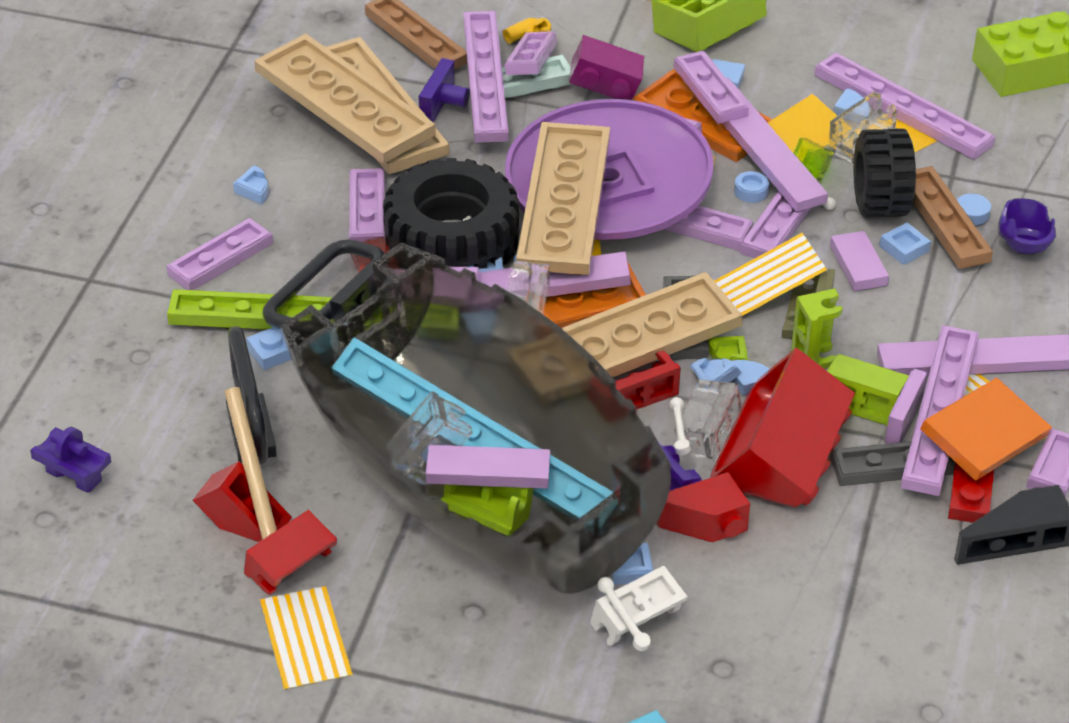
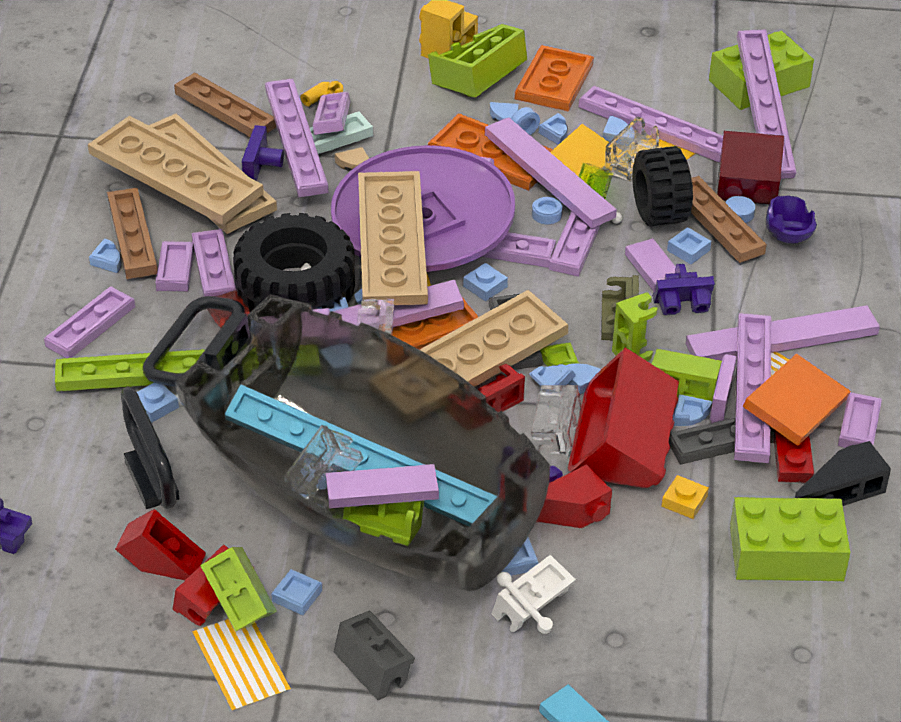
camera: 10 degrees left, 0 degrees up
tan bar [224,387,277,540] -> none
magenta brick [569,35,645,100] -> none
white hinge [669,397,691,455] -> none
lavender tile [674,51,749,124] -> none
sticker [714,233,827,316] -> none
none -> medium nougat plate [107,188,157,279]
none -> lavender tile [156,241,194,291]
none -> lime hinge [200,547,277,631]
none -> light blue tile [271,569,322,615]
none -> dark grey hinge [334,610,415,700]
none -> tan tile [335,147,369,169]
none -> light blue plate [463,263,508,301]
none -> light blue tile [511,107,540,135]
none -> orange tile [515,45,594,111]
none -> light blue tile [538,113,568,145]
none -> dark purple hips [652,263,715,315]
none -> yellow plate [661,475,709,519]
none -> light blue tile [673,394,712,426]
none -> dark red slope [717,130,784,204]
none -> lime brick [730,497,851,581]
none -> lavender tile [737,29,796,179]

